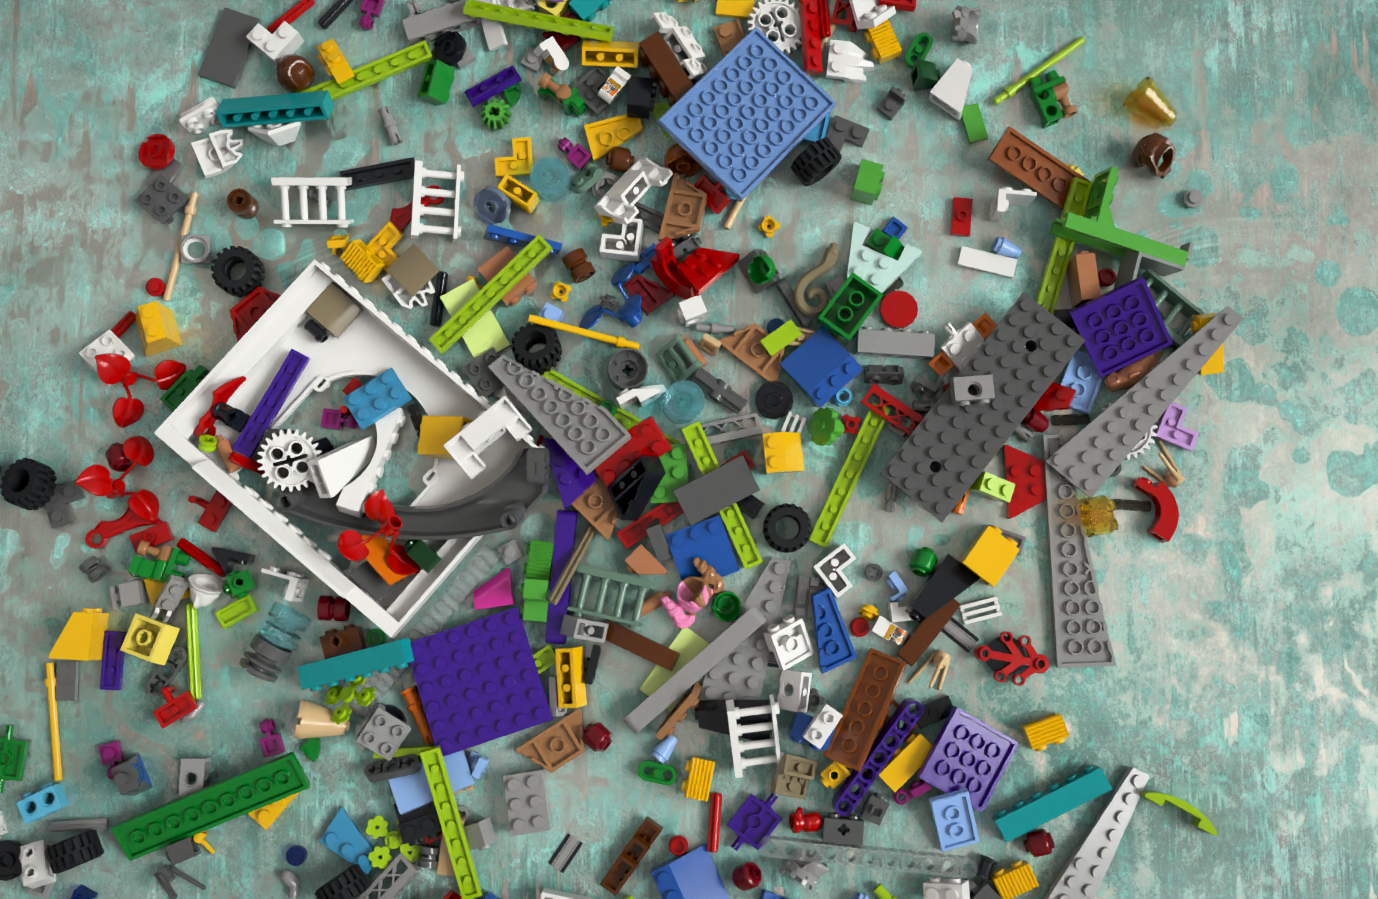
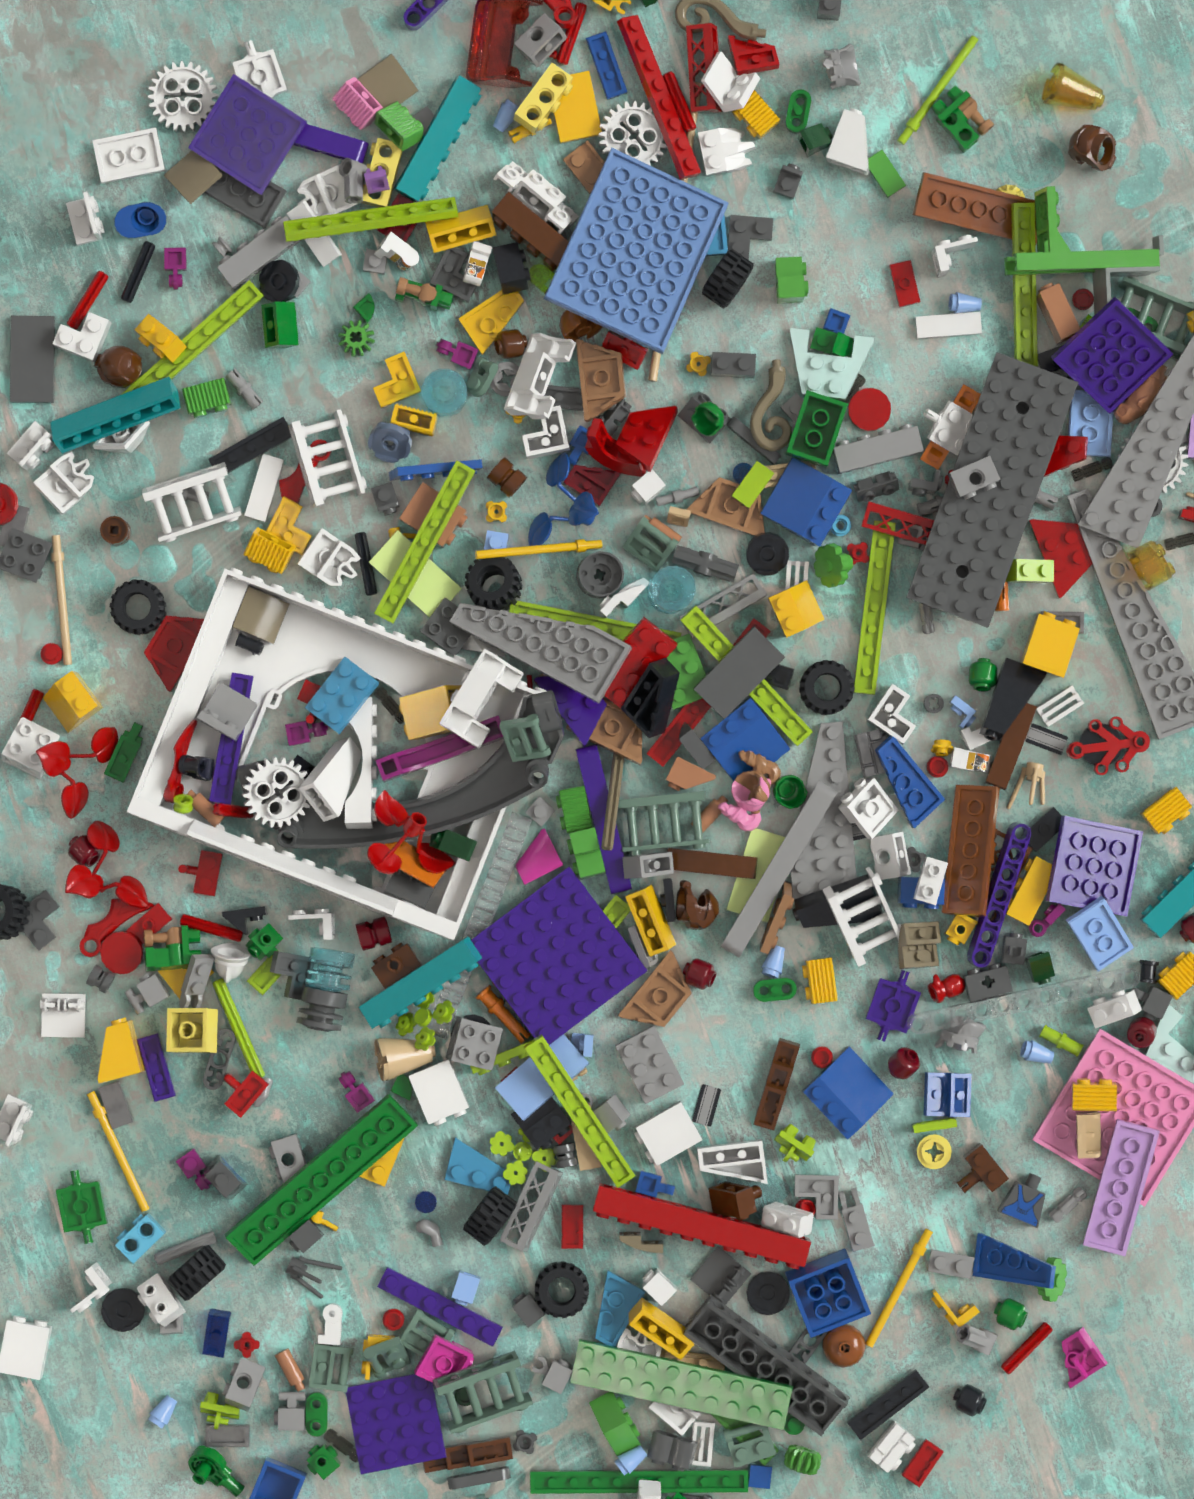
camera: 25 degrees left, 5 degrees up
light grey piece [180,234,211,264] -> none
yellow tile [327,234,350,255] -> none
dark grey beam [364,754,422,782] -> none
green plate [366,628,386,647] -> none
dark tan slope [386,243,440,297] -> none
dark purple tile [464,65,522,107] -> none
green plate [598,400,617,417] -> none
dark grey plate [600,294,619,310] -> none
red axle [707,792,722,852] -> none
dark red brick [1021,408,1049,433] -> none
light grey plate [1183,189,1203,208] -> none
none -> white hinge [40,993,86,1038]
none -> red tile [100,931,144,974]
none -> bright green brick [182,378,232,418]
none -> light grey bracket [197,683,257,742]
none -> white tile [244,454,284,522]
none -> dark grey plate [270,951,315,1000]
none -> dark grey bracket [371,482,400,516]
none -> magenta arch [375,715,504,783]
none -> white brick [409,1059,469,1126]
none -> sand green plate [499,714,551,762]
none -> white brick [634,1101,702,1166]
none -> reddish brown helmet [676,880,719,930]
none -> dark grey brick [711,352,756,378]
none -> dark green slope [1025,951,1055,985]

